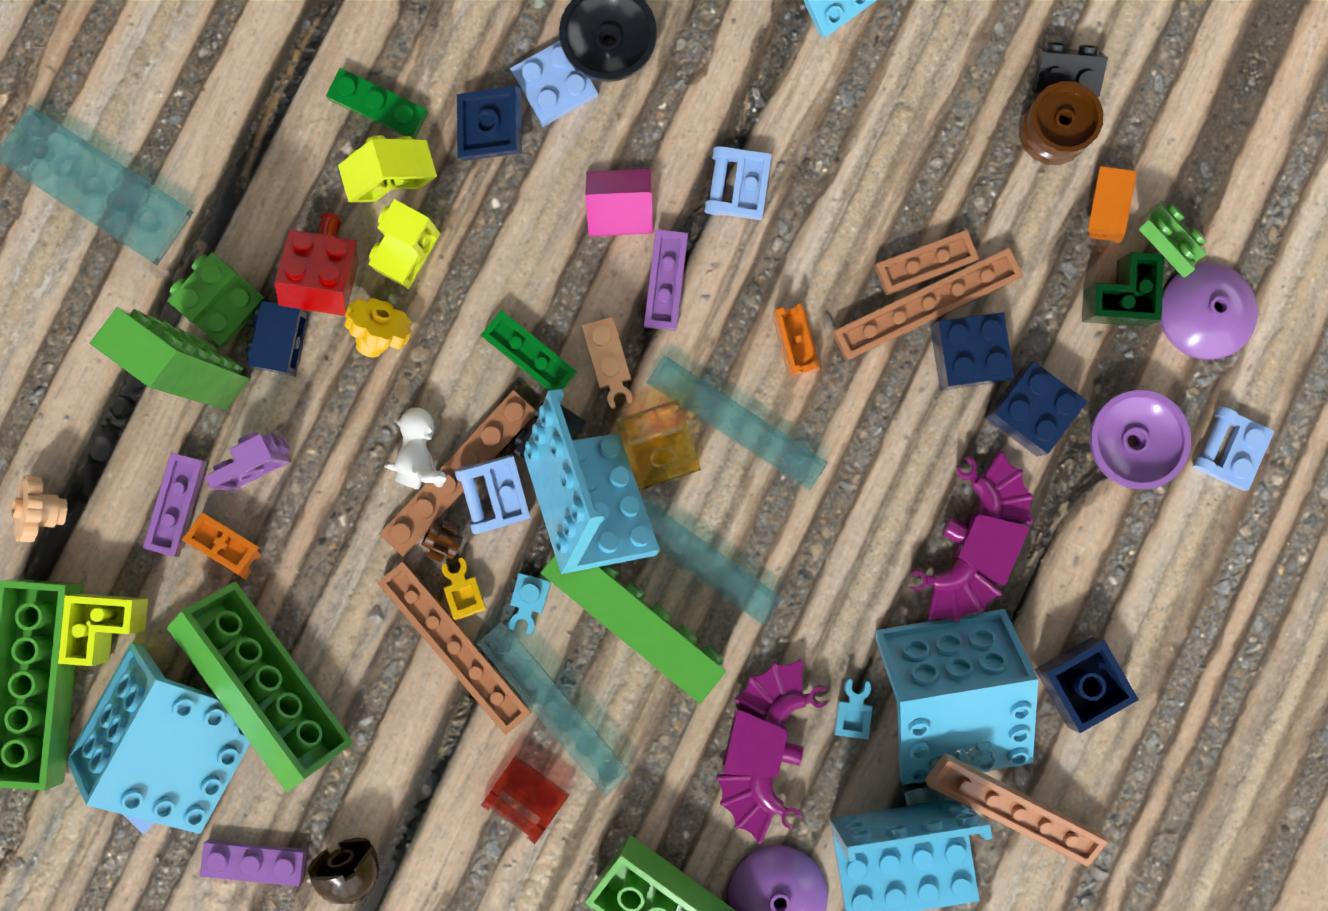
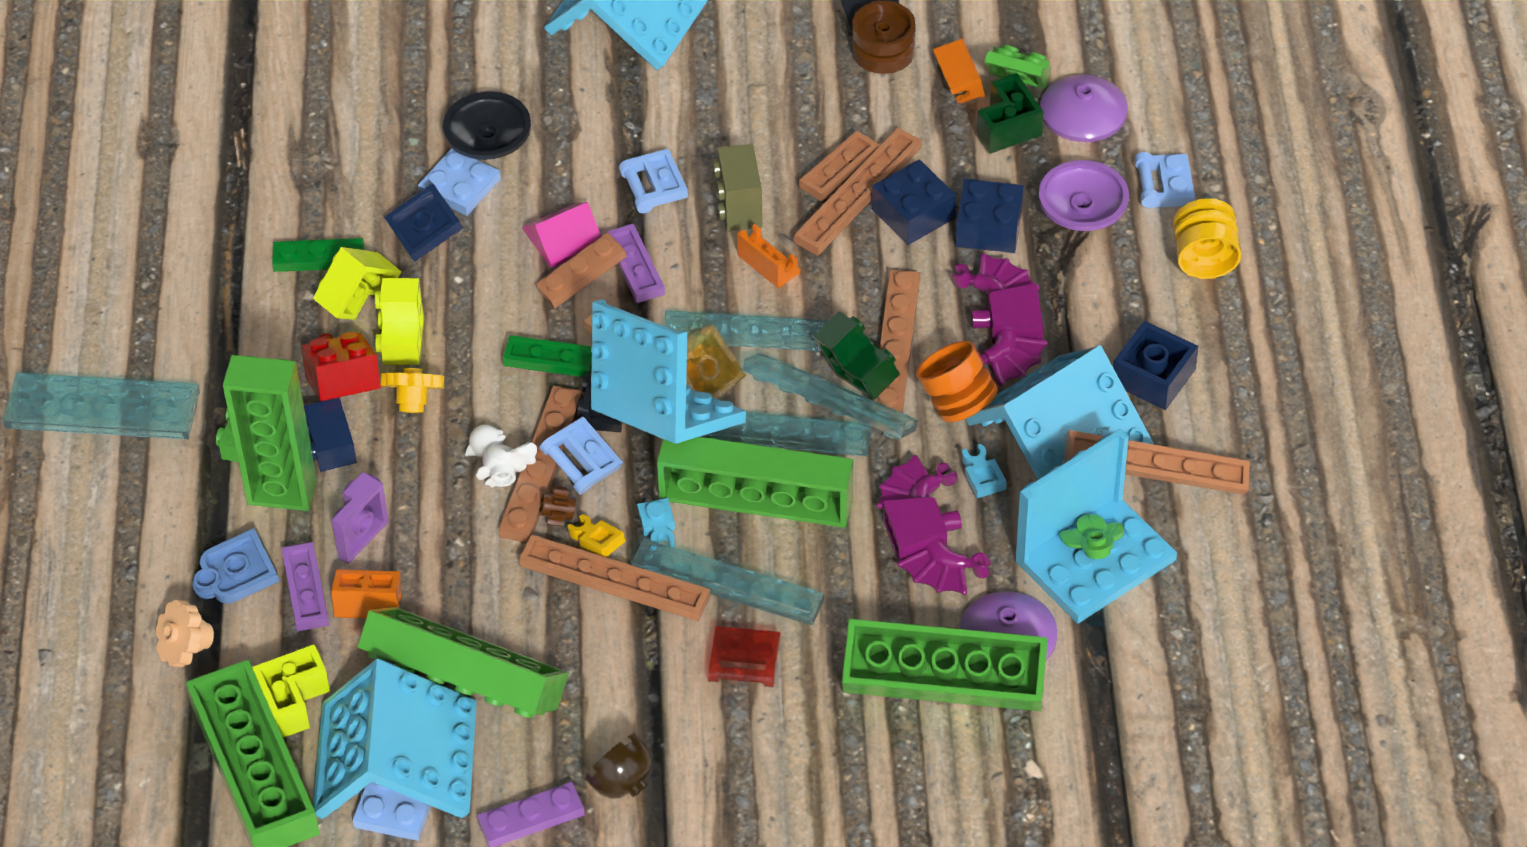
camera: 25 degrees left, 35 degrees down
none -> medium blue plate [193,528,280,604]
none -> nougat plate [535,232,627,309]
none -> olive brick [713,143,763,232]
none -> clear light blue plate [742,353,918,439]
none -> dark green brick [813,312,900,400]
none -> nougat plate [871,270,920,421]
none -> orange wheel [916,341,998,422]
none -> bright green plate [1059,514,1125,559]
none -> yellow wheel [1173,198,1242,279]

